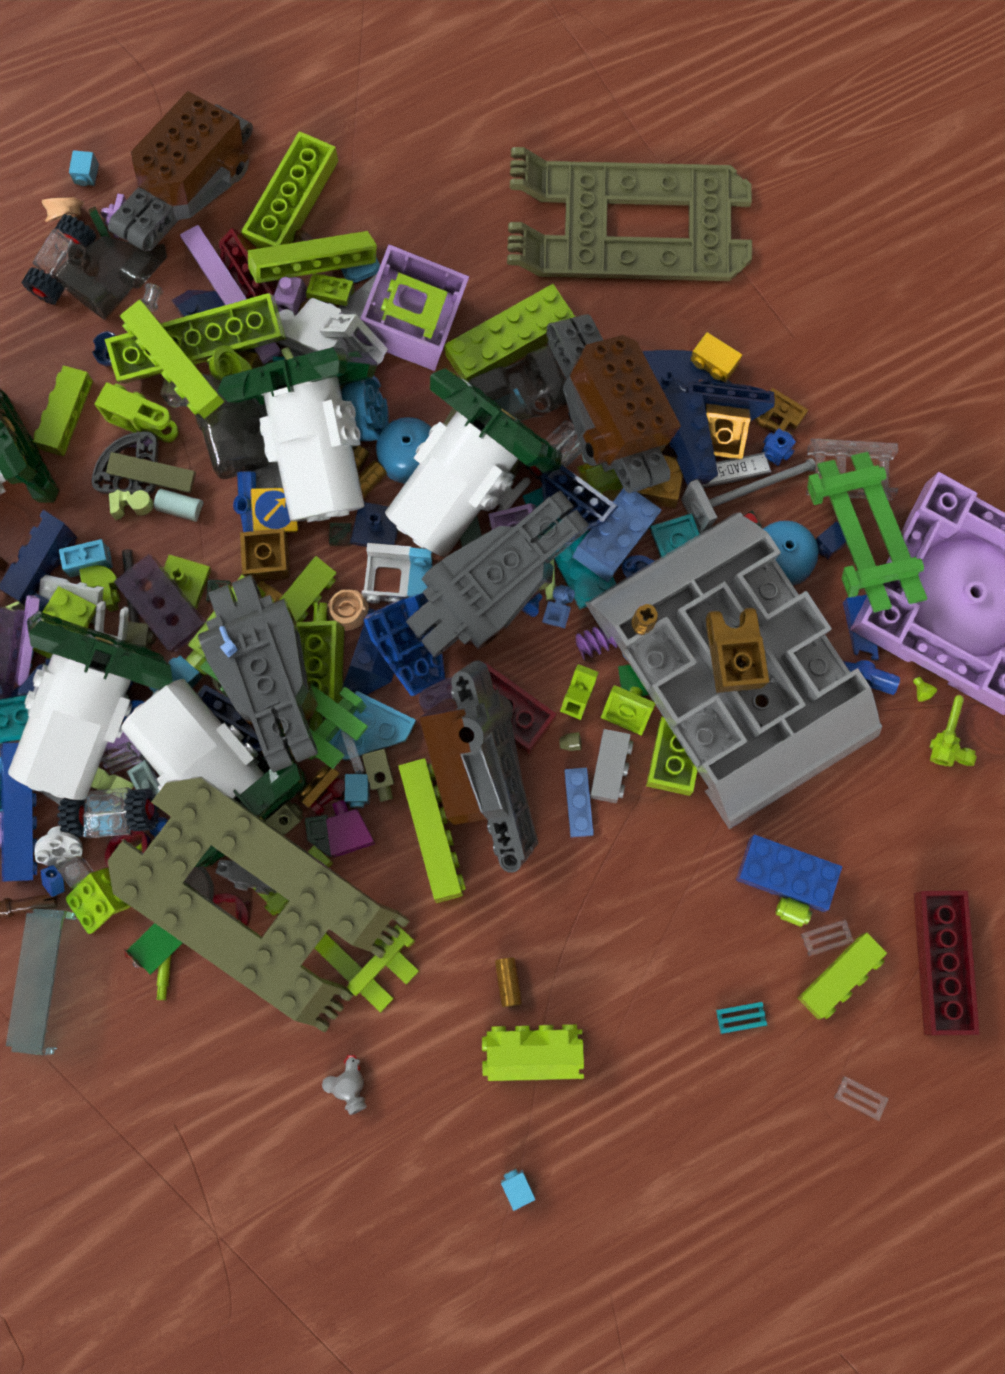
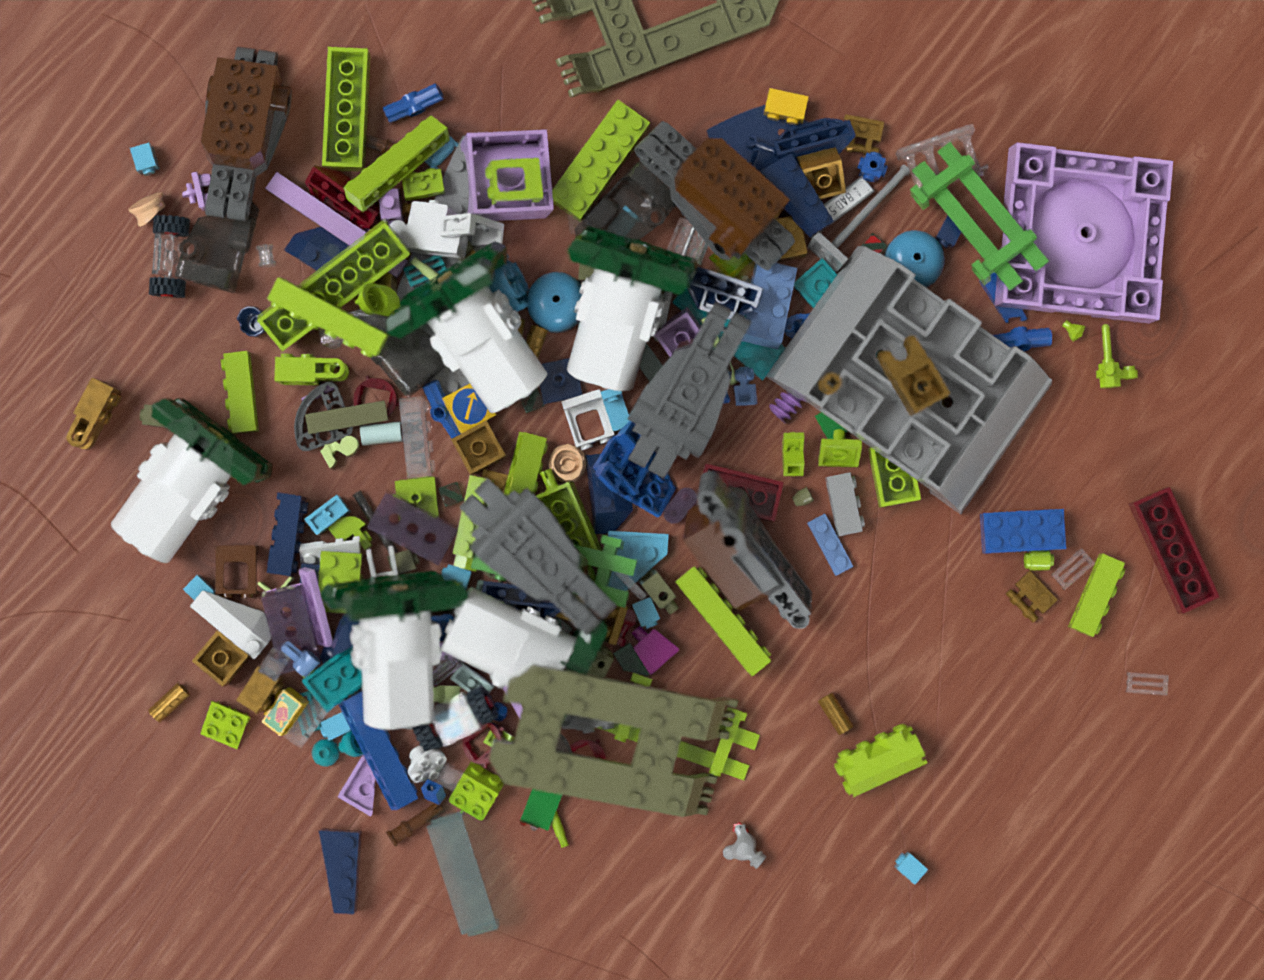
camera: 30 degrees left, 10 degrees up
dark green tile [88,206,115,249] -> none
light blue hand [219,626,238,658] -> none
teal tile [716,1002,767,1034] -> none
none -> dark red piece [353,375,401,417]
none -> blue piece [383,83,444,124]
none -> clear brick [399,396,436,479]
none -> pearl gold plate [1005,571,1057,623]

